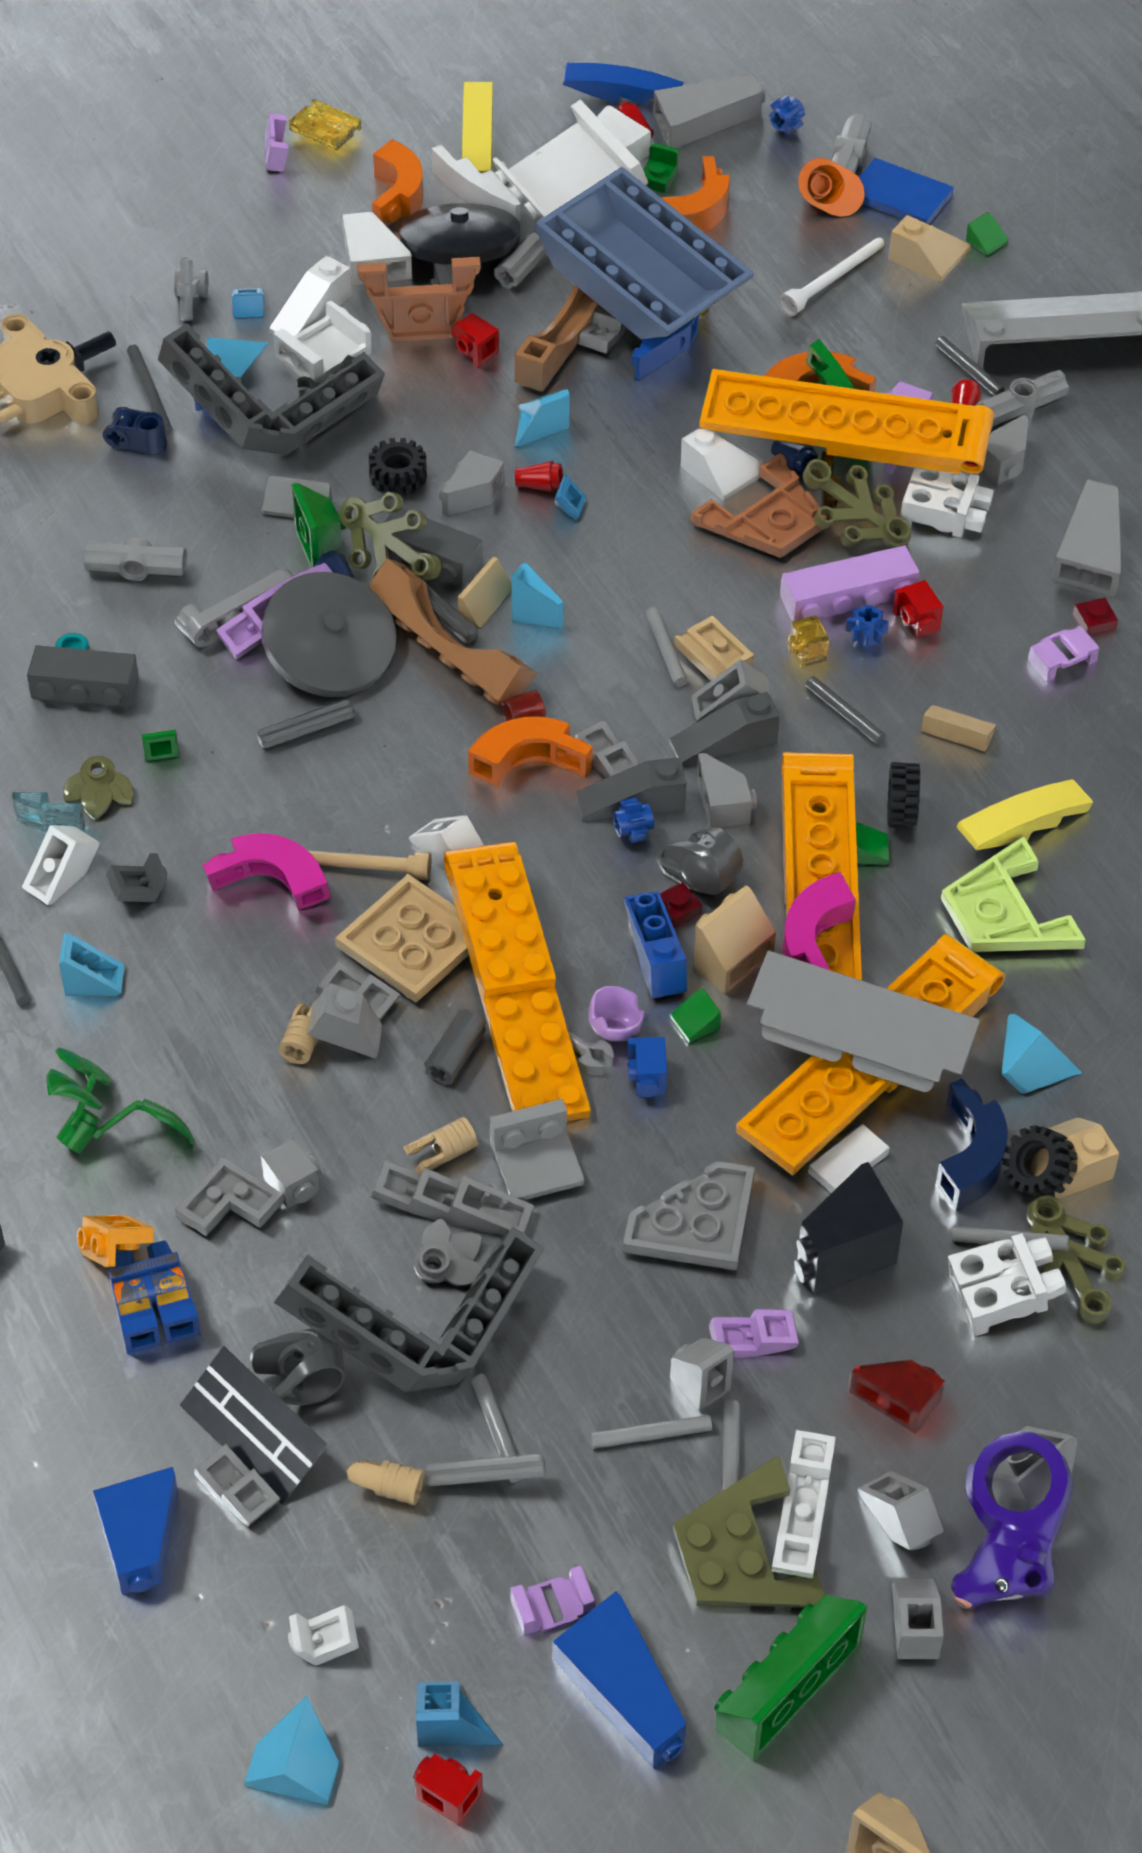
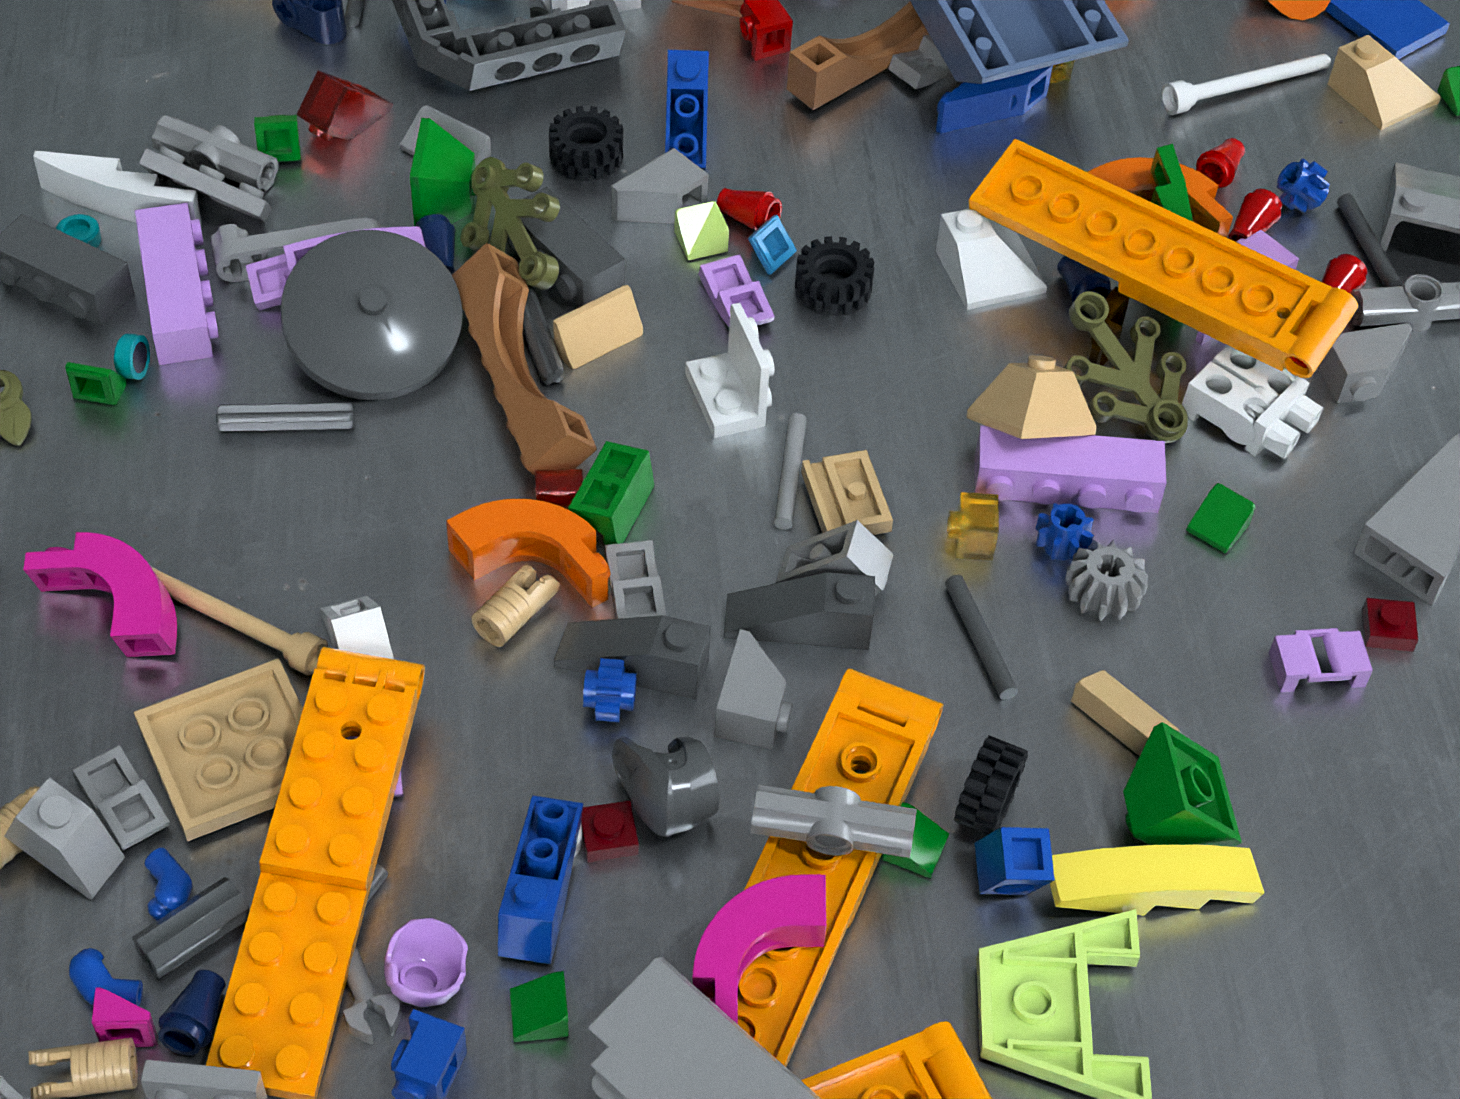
camera: 20 degrees right, 0 degrees up
medium azure slope [512,563,564,628] -> none
medium azure slope [514,389,570,449] -> none
nougat wing [690,453,827,558] -> none
tan slope [693,885,776,994] -> none
red brick [893,580,944,637] -> none
none -> white slope [33,151,202,225]
none -> blue arm [69,948,143,1006]
none -> dark pink slope [92,987,158,1048]
none -> teal tile [114,333,150,380]
none -> lavender brick [135,203,219,365]
none -> light grey wing [139,147,272,223]
none -> blue arm [144,847,193,920]
none -> dark blue cone [158,969,226,1056]
none -> green tile [254,115,301,162]
none -> clear red slope [296,70,393,141]
none -> tan hinge [471,564,561,647]
none -> green hinge [568,441,655,545]
none -> blue slope [665,50,709,170]
none -> yellowish green slope [674,201,729,260]
none -> white bracket [685,303,774,438]
none -> lavender slope [698,254,775,327]
none -> light grey piece [751,785,917,858]
none -> black tyre [795,236,875,316]
none -> tan slope [967,356,1096,439]
none -> blue brick [974,827,1055,895]
none -> light grey gear [1065,540,1149,621]
none -> green slope [1123,722,1242,847]
none -> green slope [1186,483,1256,554]
none -> red cone [1196,138,1245,188]
none -> red cone [1228,188,1282,242]
none -> blue gear [1277,159,1330,213]

